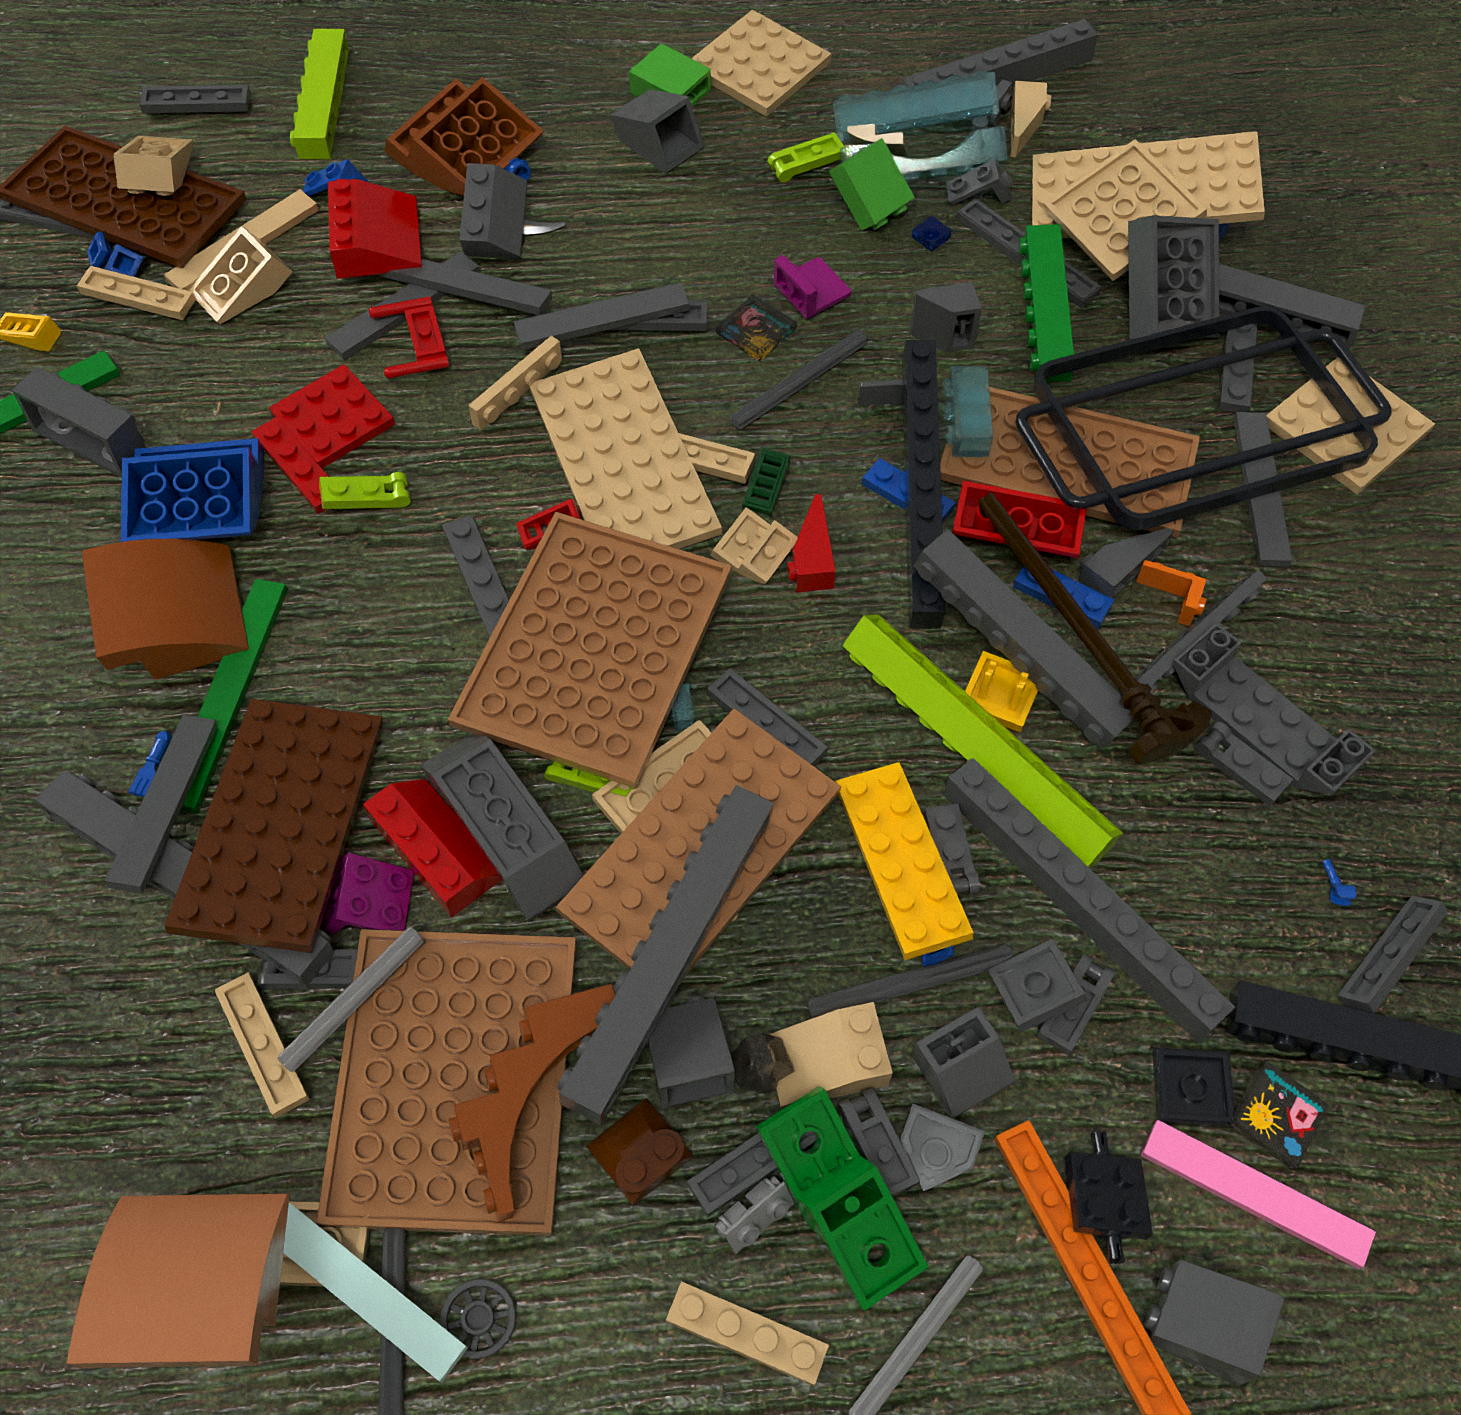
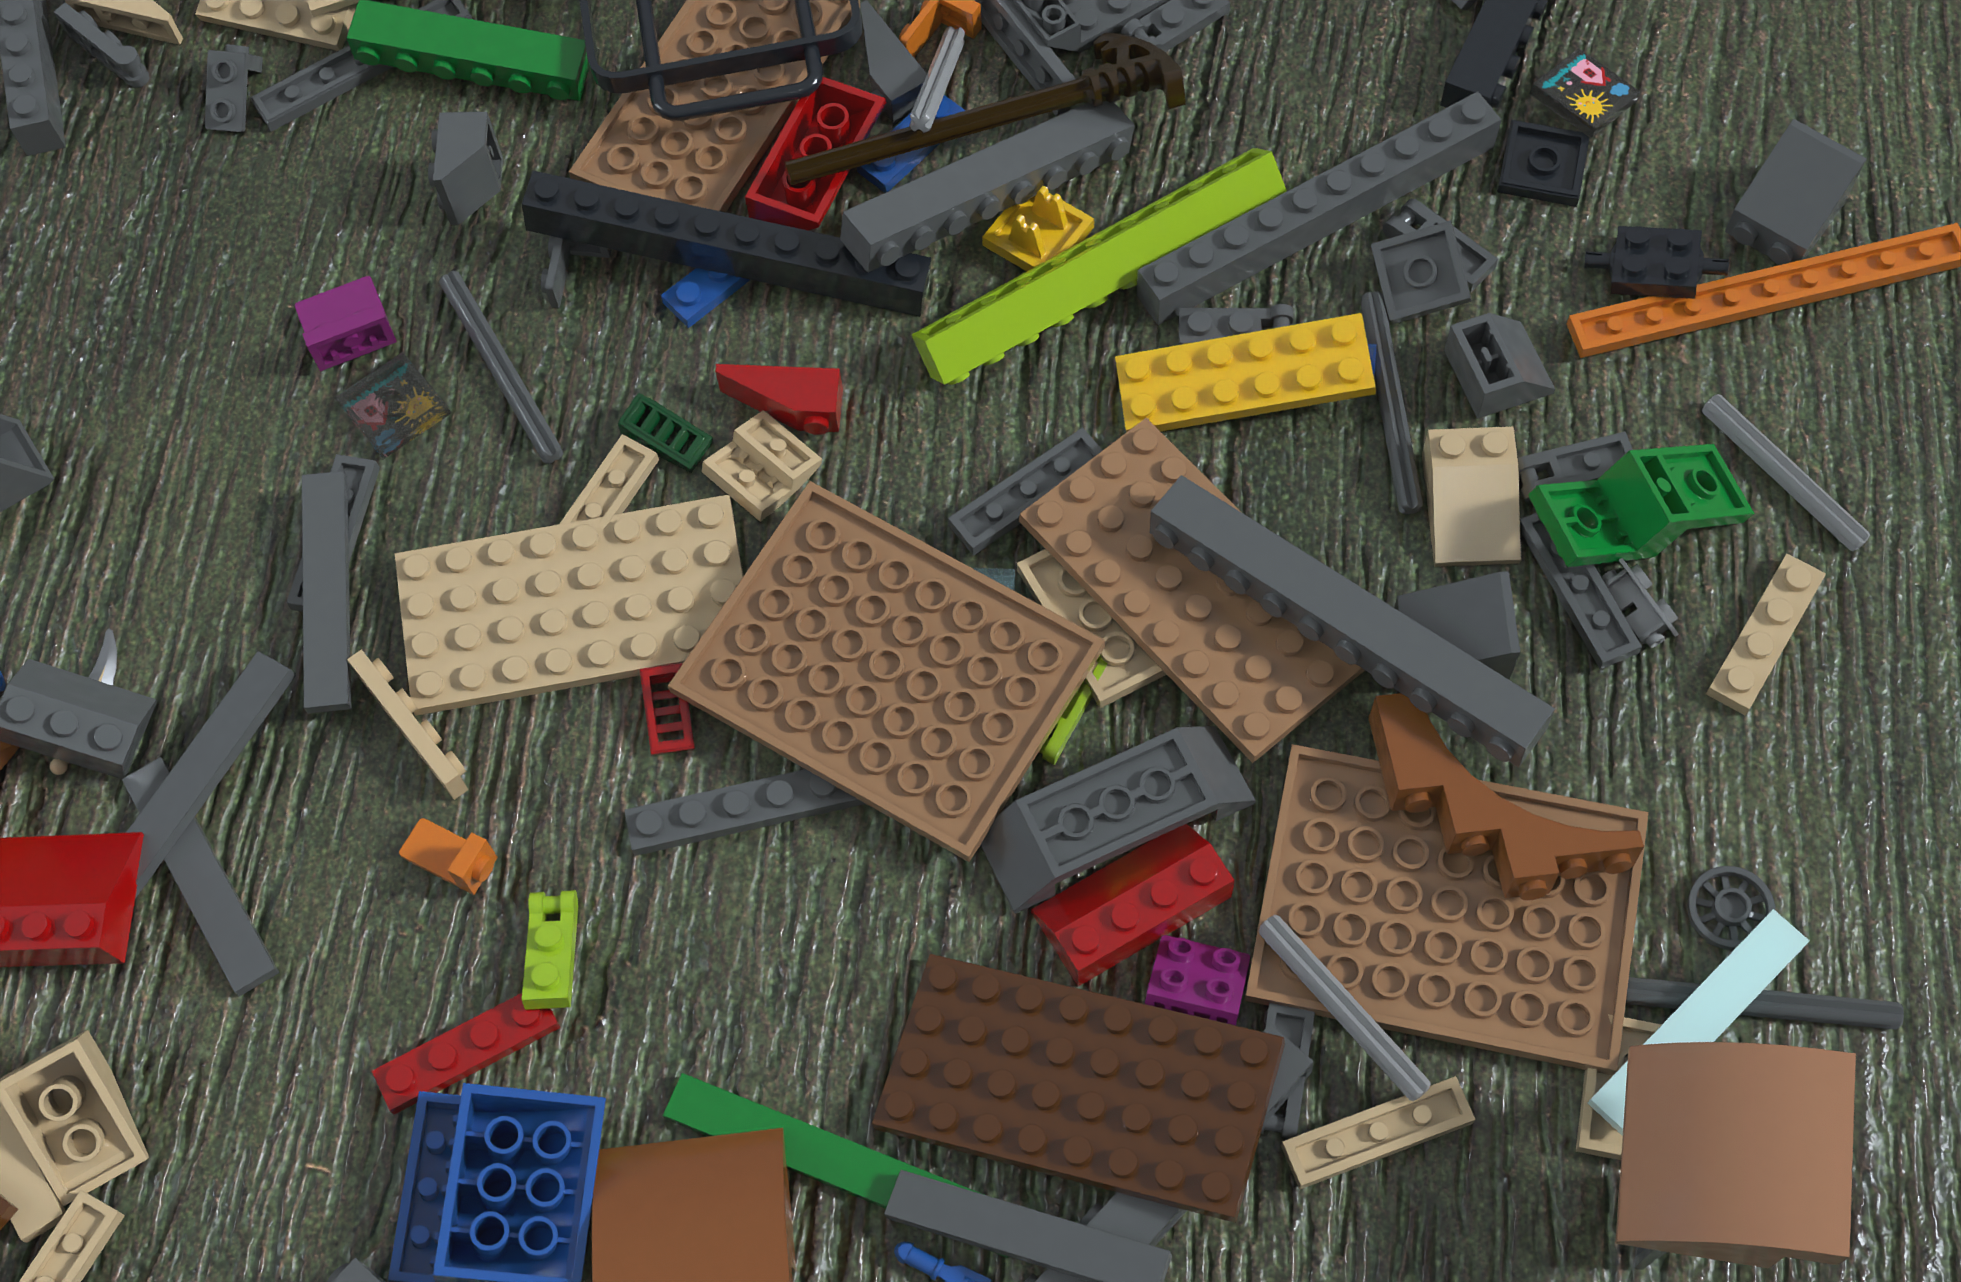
camera: 75 degrees left, 5 degrees up
red plate [269,364,395,468] -> none
red plate [369,296,449,379] -> none
reddish brown slope [586,1098,692,1207] -> none
clear smoke brick [730,1033,795,1094] -> none
lime plate [767,132,847,183] -> none
bright green brick [829,138,915,231] -> none
clear light blue brick [833,70,999,142] -> none
clear light blue arch [840,126,1007,180] -> none
tan slope [847,124,906,156] -> none
dark grey plate [900,1104,985,1191] -> none
clear blue plate [912,216,952,252] -> none
clear light blue brick [943,366,993,457] -> none
bright pink tile [1141,1120,1376,1269] -> none
none -> orange bracket [399,818,498,895]
none -> light grey axle [909,26,965,133]

